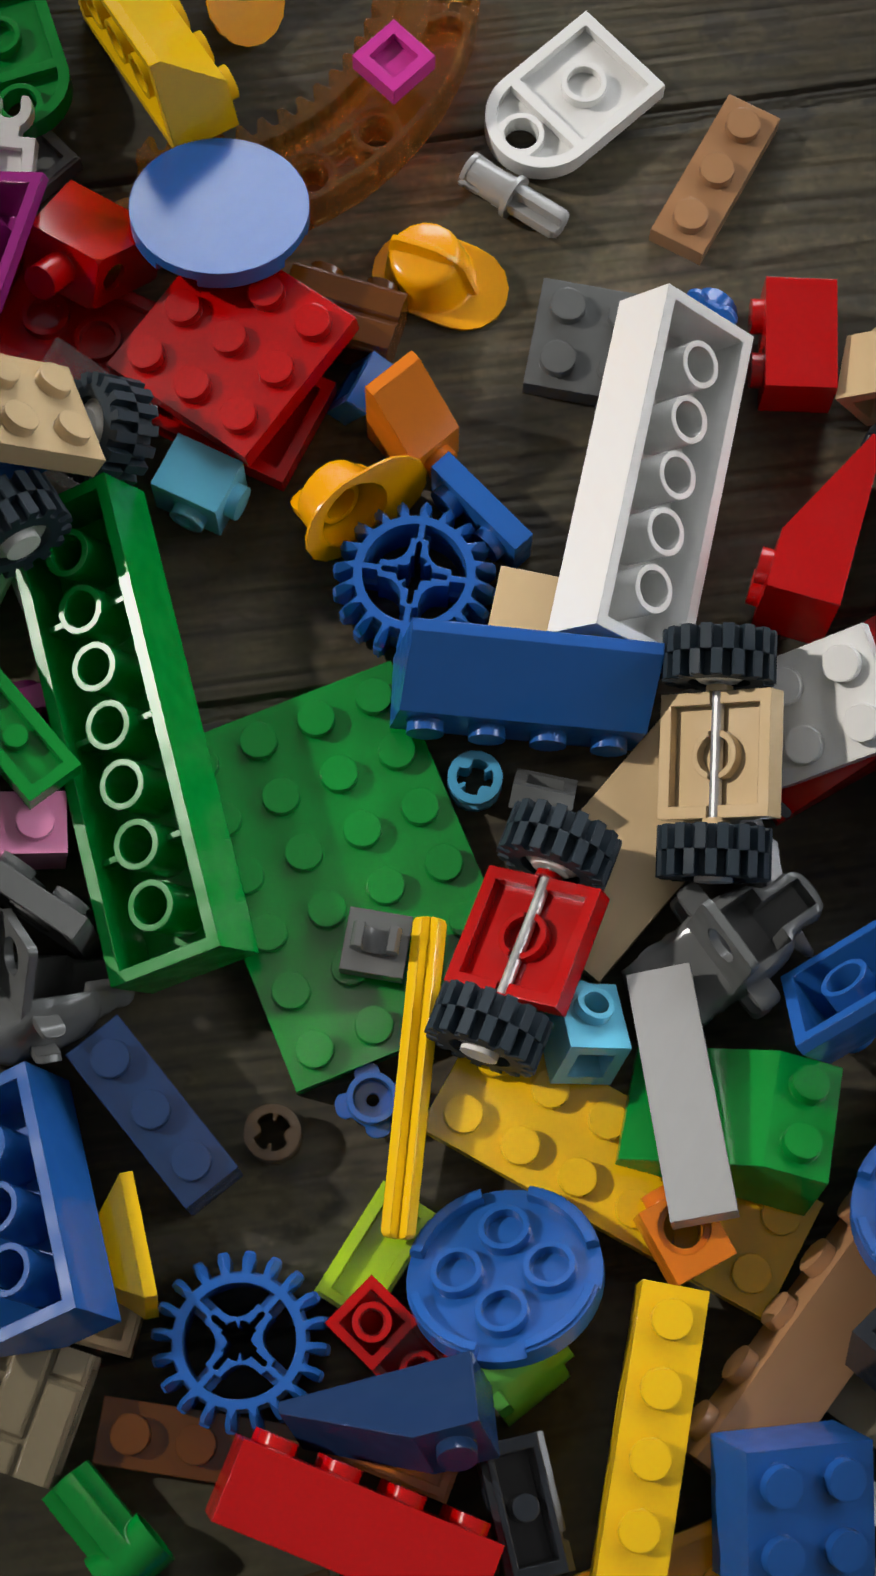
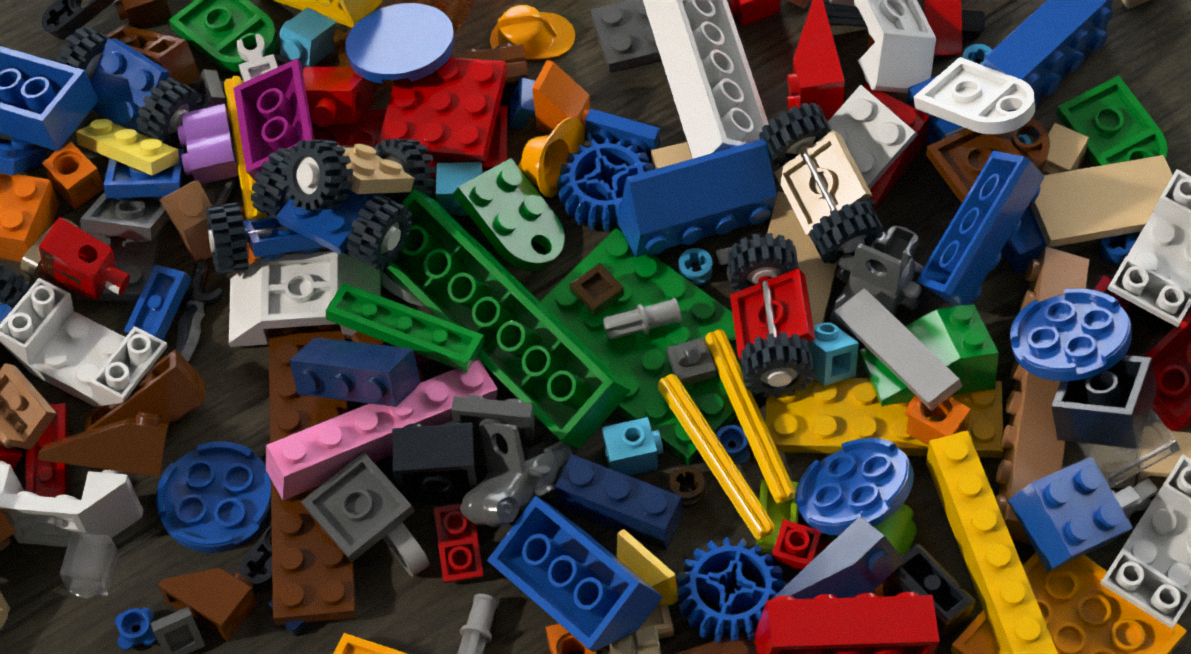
camera: 20 degrees left, 15 degrees down
none -> medium azure brick [280,8,337,67]
none -> plate [453,158,565,270]
none -> dark brown plate [570,263,624,317]
none -> medium azure brick [602,417,663,476]
none -> light grey axle [603,298,682,339]
none -> yellow axle [658,374,774,540]

